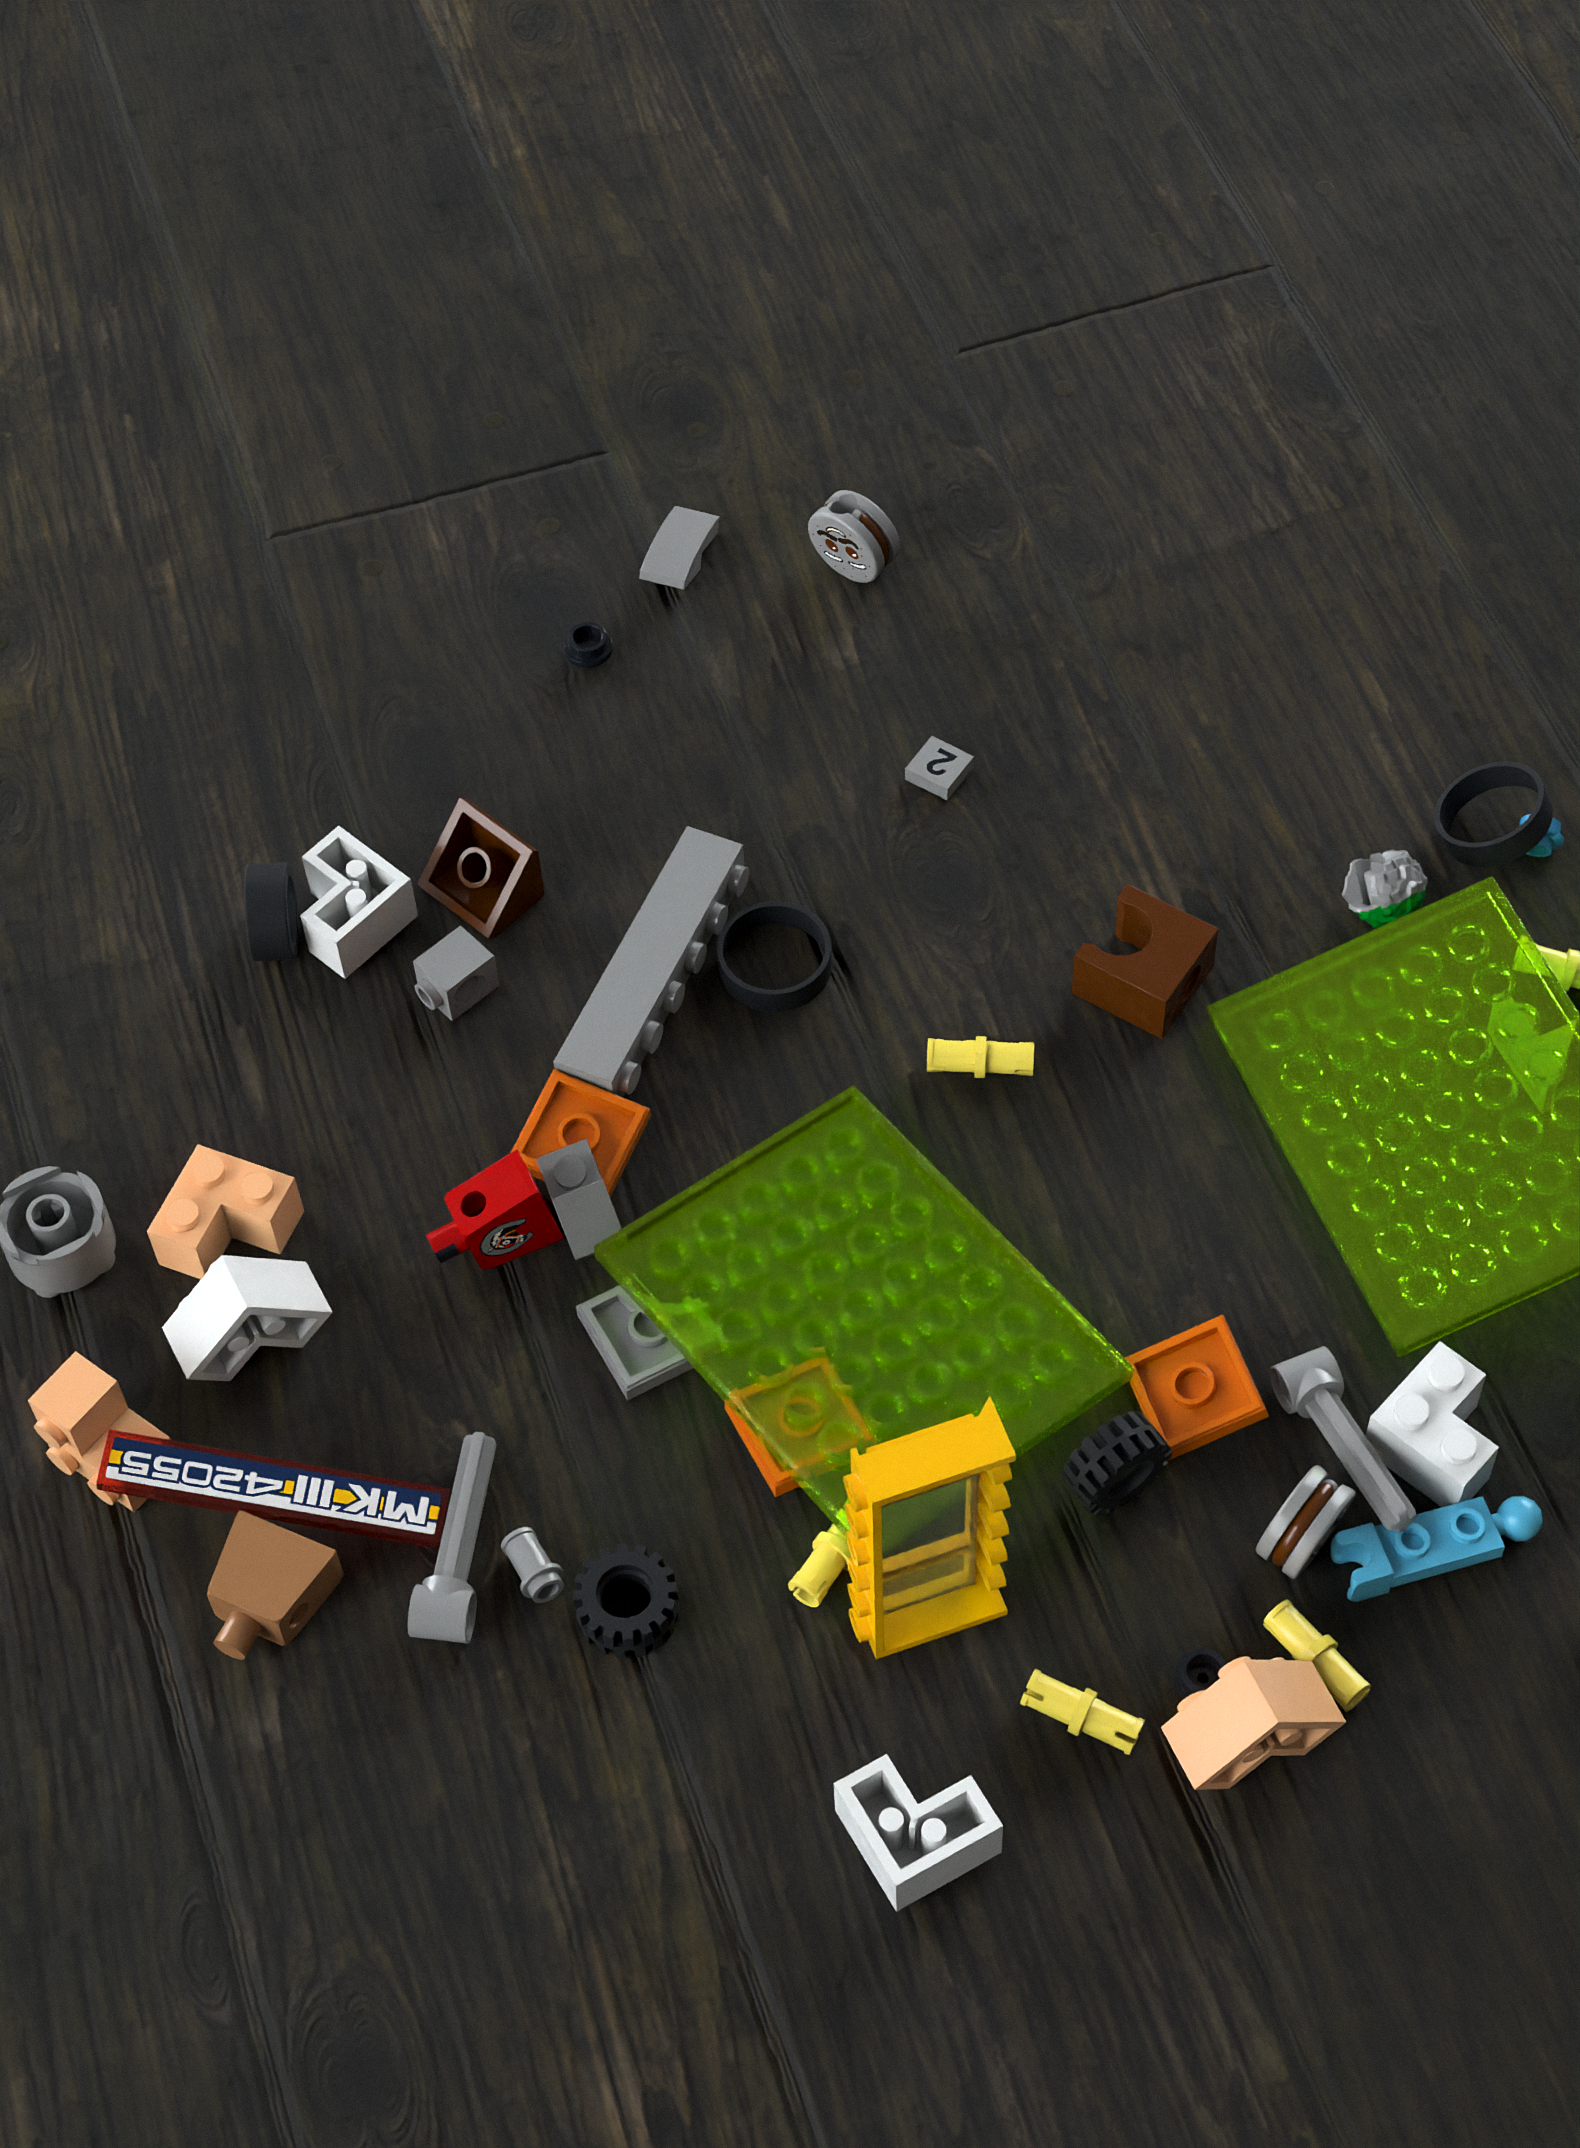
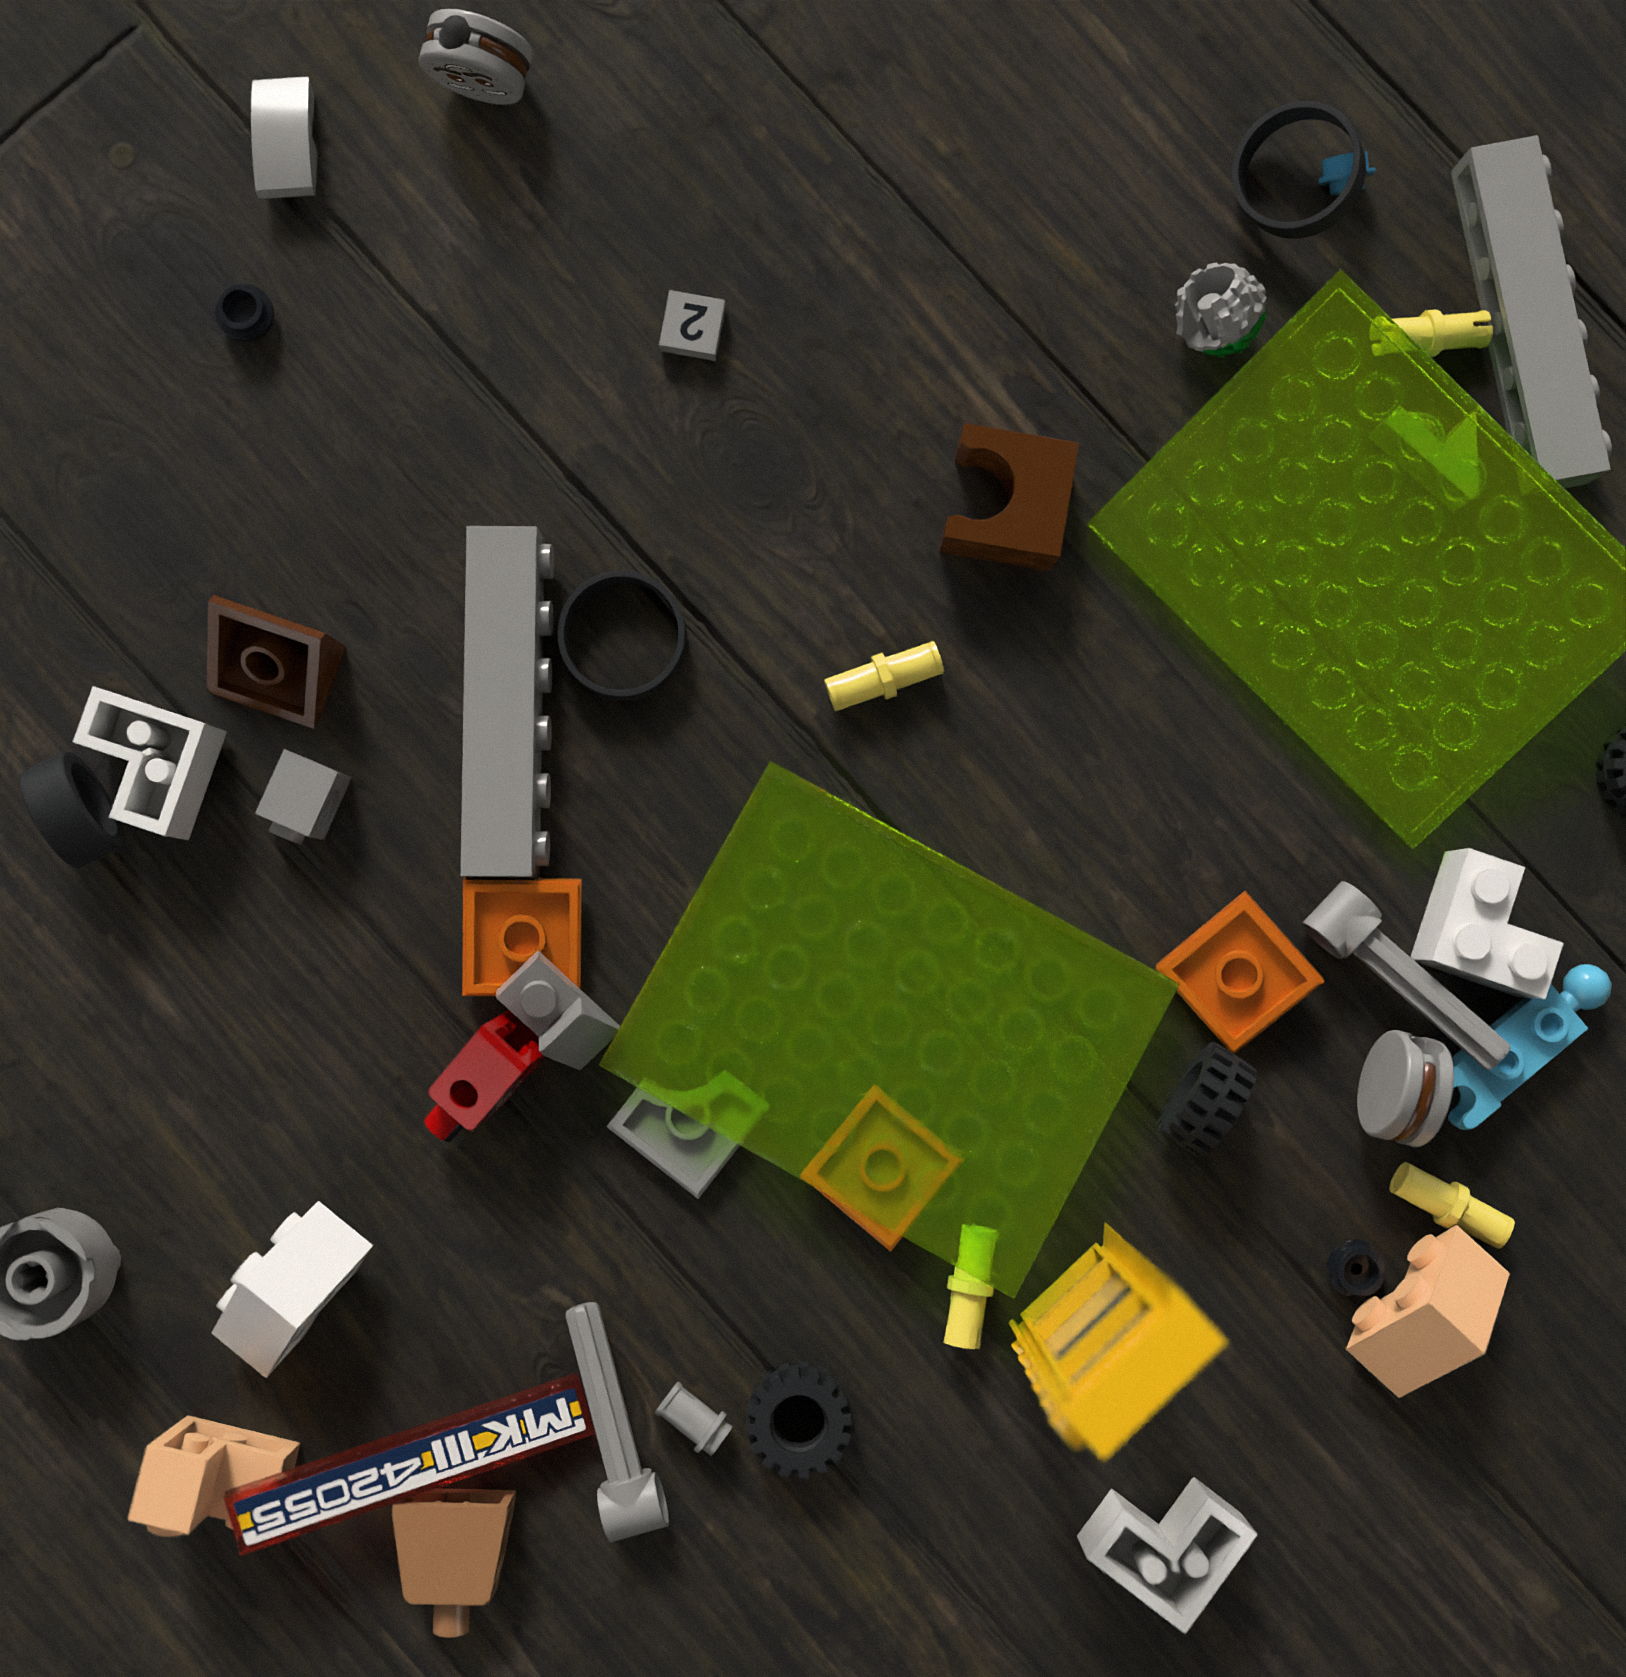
camera: 30 degrees left, 30 degrees up
light nougat brick [147,1144,304,1279] -> none
light yellow pin [1020,1669,1145,1755] -> none

